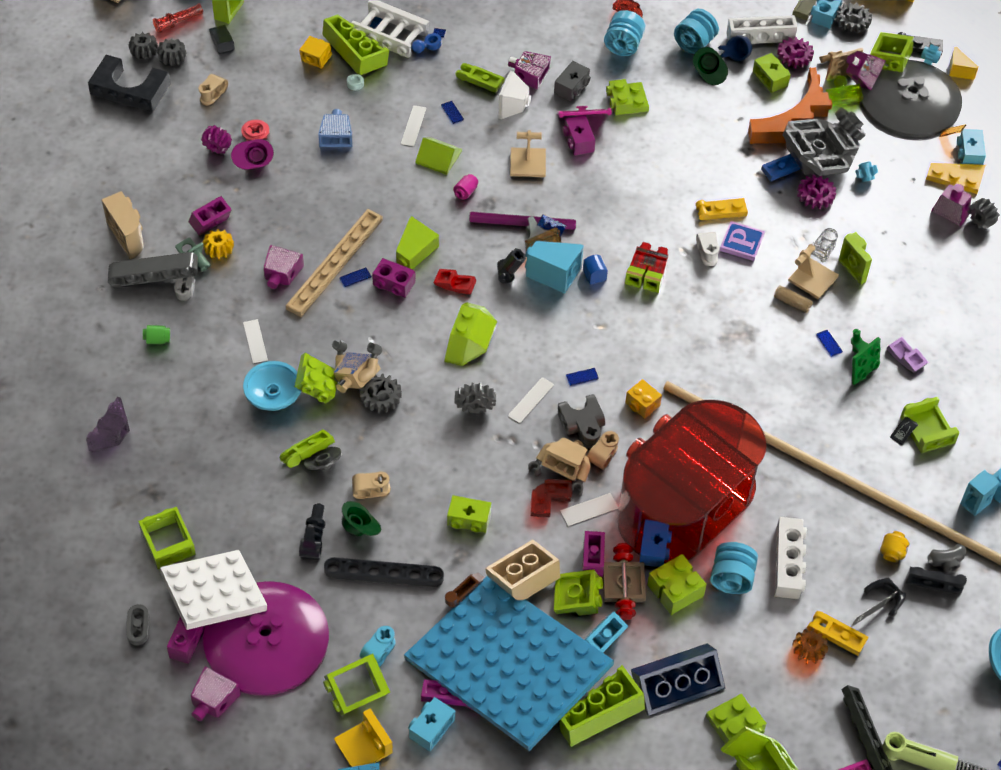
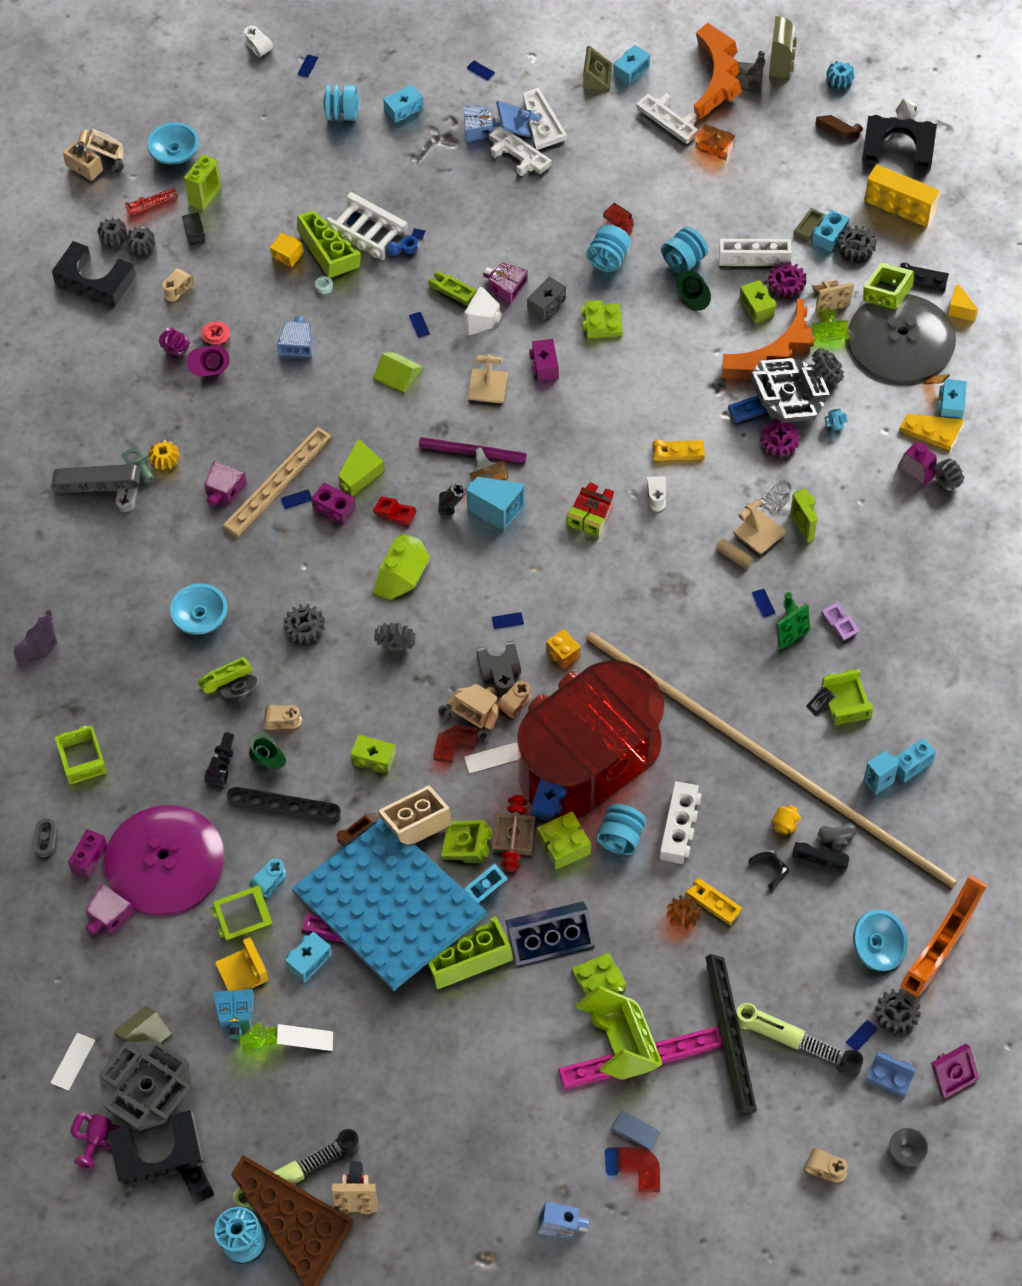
camera: 10 degrees right, 5 degrees up
tan brick [101,191,144,259] -> none
bright green brick [143,325,170,345] -> none
white plate [160,550,267,630] -> none
magenta brick [188,196,232,236] -> none
white sticker [243,319,268,364] -> none
lime plate [294,353,337,404] -> none
tan torso [332,340,382,393] -> none
white sticker [401,105,426,146] -> none
dark pink brick [453,174,478,200] -> none
white sticker [508,377,554,423] -> none
clear blue window [537,214,567,237] -> none
dark pink door [557,106,612,118] -> none
magenta brick [582,531,605,578] -> none
blue piece [583,254,608,285] -> none
dark blue piece [718,35,752,61] -> none
tile [720,221,765,261] -> none
magenta torso [846,51,885,90] -> none
dark grey sticker [851,592,897,627] -> none
medium azure gear [921,44,942,65] -> none

